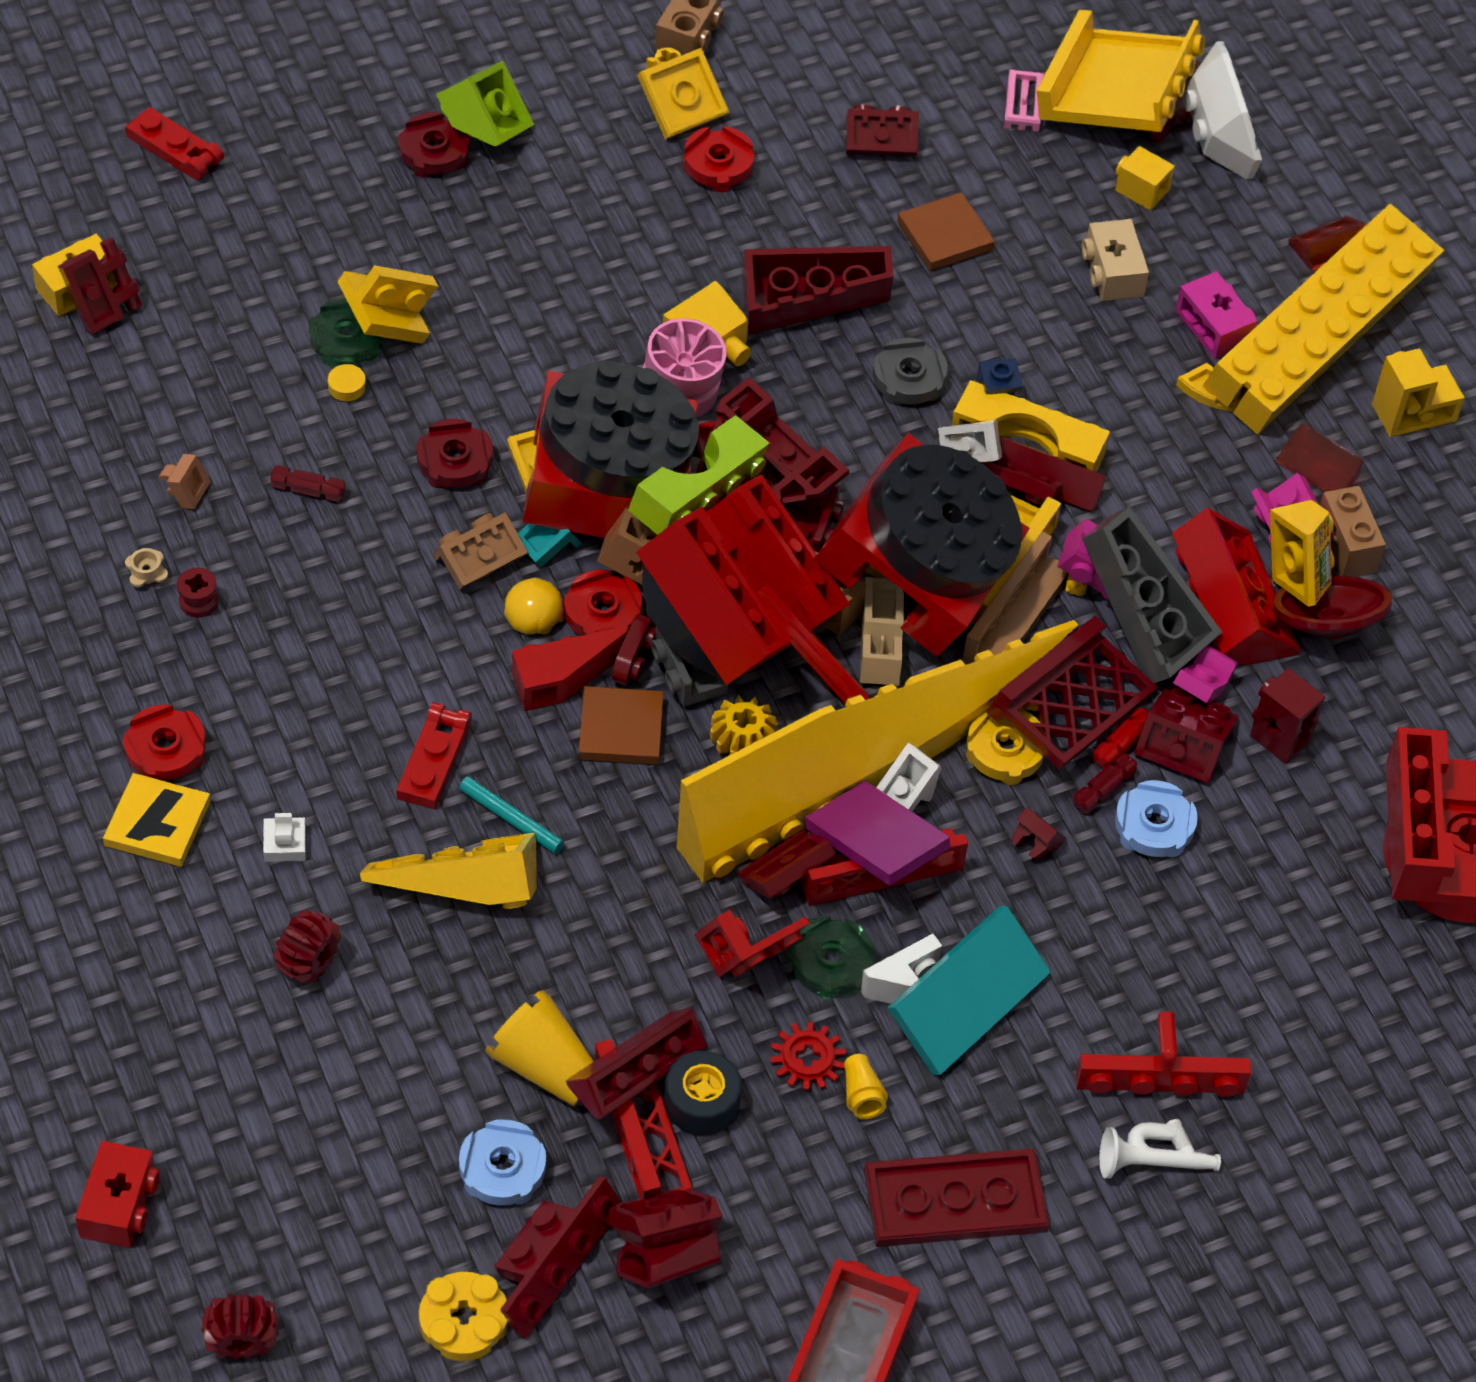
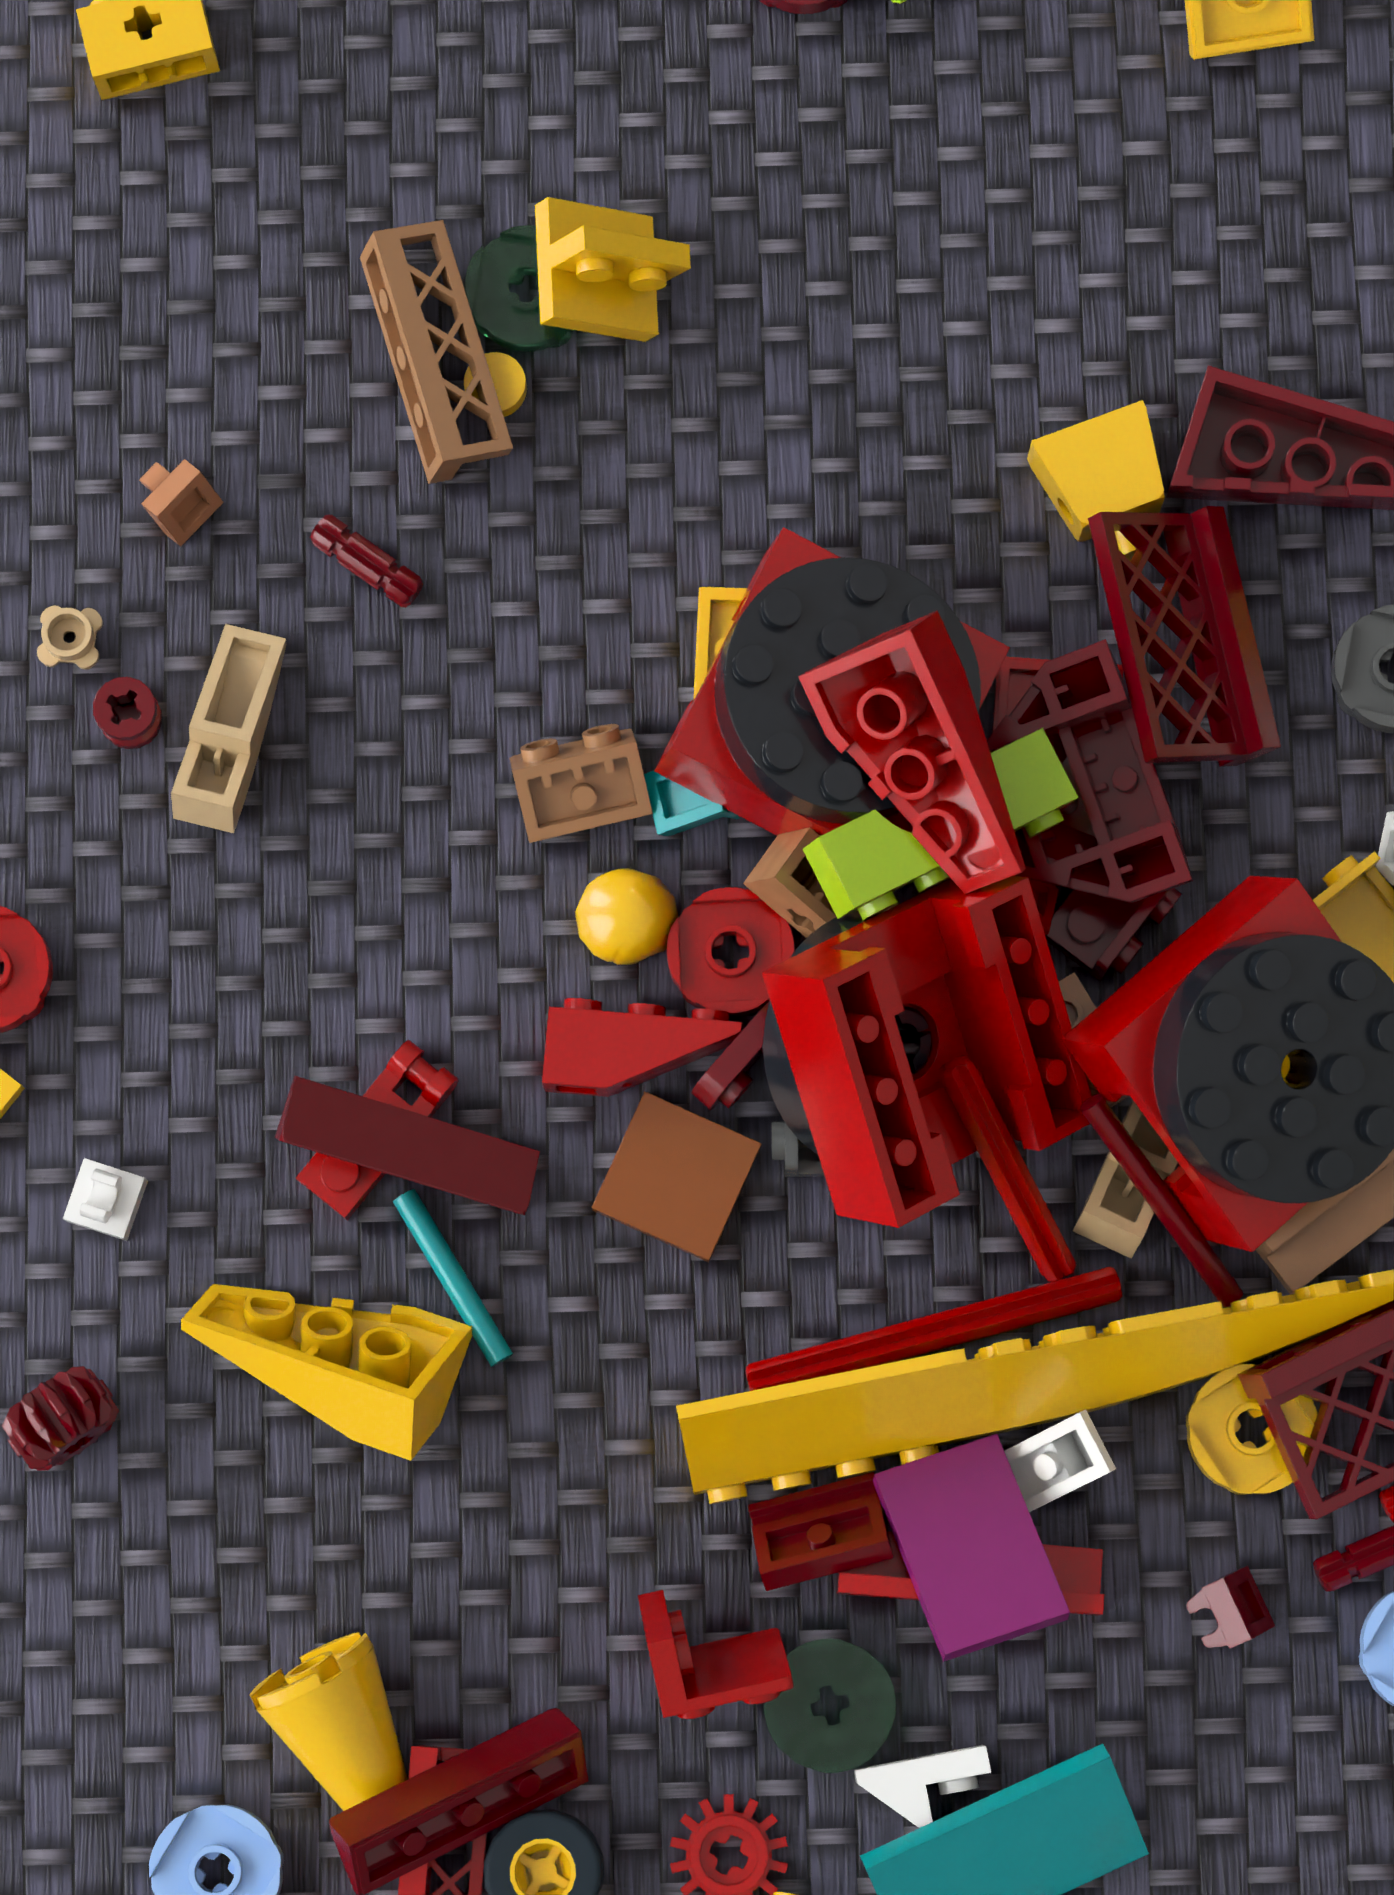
camera: 30 degrees right, 25 degrees up
dark red plate [57,238,142,334] -> none
dark red plate [416,419,493,488] -> none
bright pink wheel [643,318,726,418] -> none
red plate [683,126,755,193] -> none
yellow gear [710,695,778,755] -> none
none -> tan slope [171,624,286,833]
none -> dark red slope [275,1075,540,1216]
none -> medium nougat fence [360,220,513,484]
none -> red wedge [798,610,1026,894]
none -> dark red bar [1080,1094,1243,1307]
none -> dark red fence [1088,506,1281,767]

